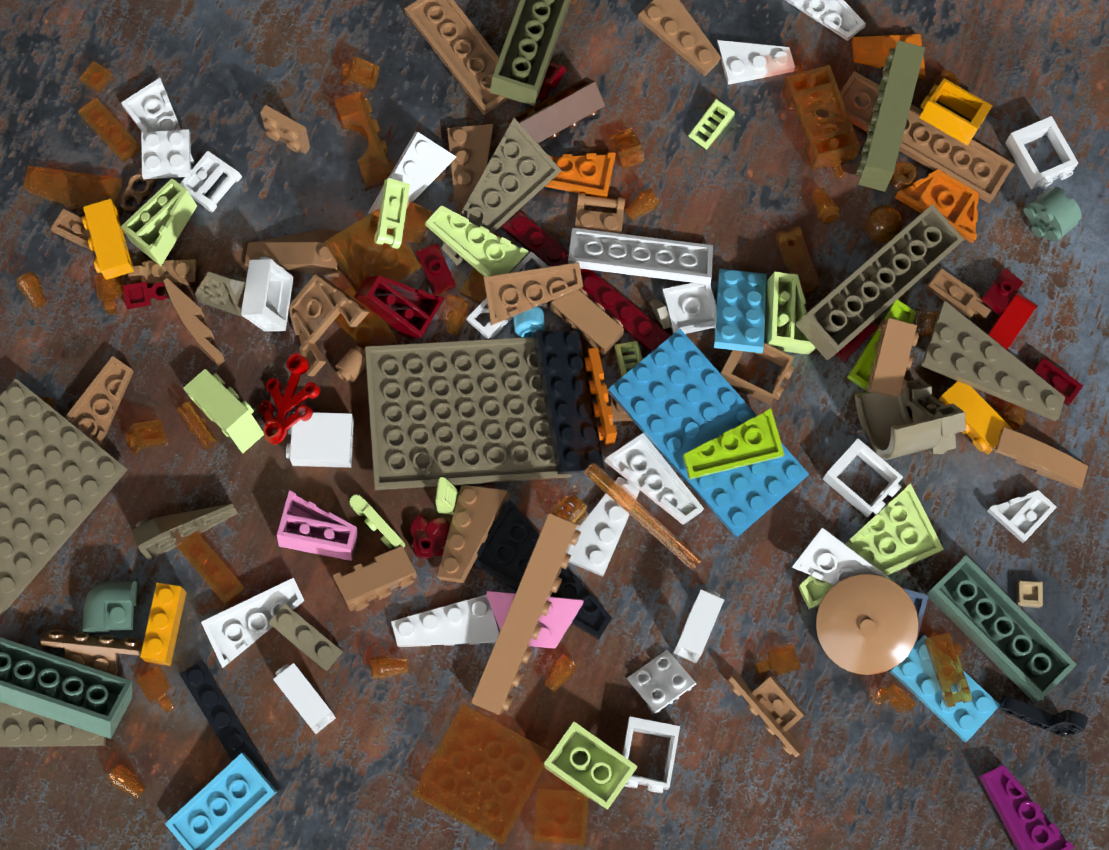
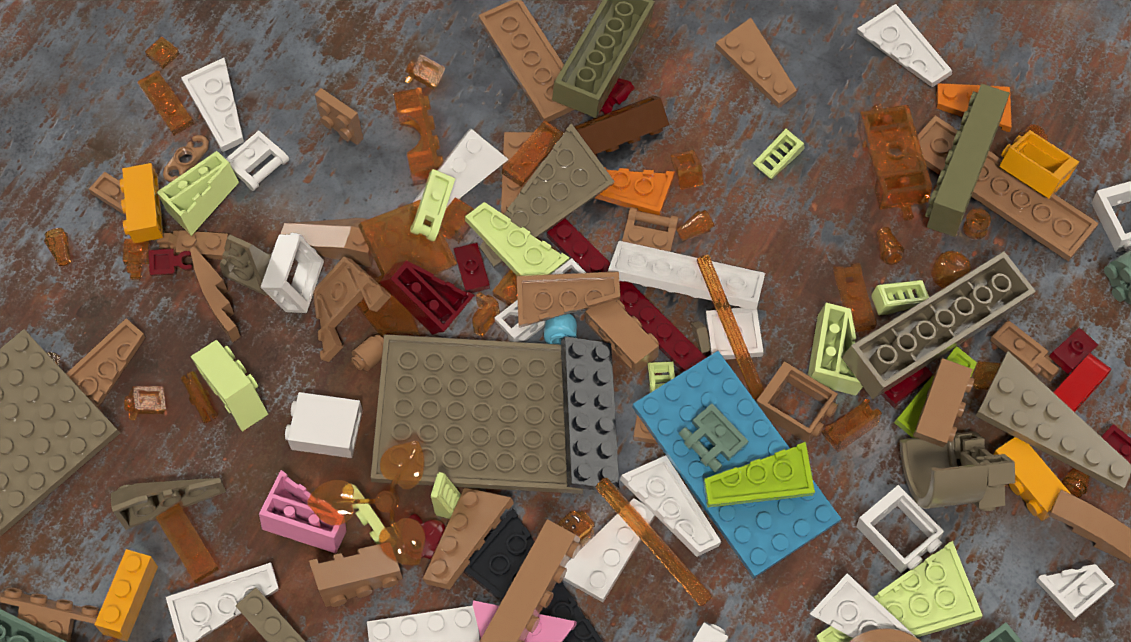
camera: 15 degrees right, 10 degrees down
clear orange wing [23,166,123,213] -> none
sand green brick [83,581,138,634] -> none
white plate [141,129,191,179] -> none
red plant [258,353,320,445] -> none
orange wing [584,347,617,447] -> none
medium azure plate [714,269,767,353] -> none
white wing [716,40,795,85] -> none
orange wing [895,169,979,244] -> none
none -> clear orange plant [307,440,425,565]
none -> clear orange plate [501,120,564,187]
none -> sand green plate [679,404,749,473]
none -> clear orange axle [697,255,764,399]
none -> clear orange hinge [822,399,882,452]
none -> yellowish green slope [871,280,929,315]

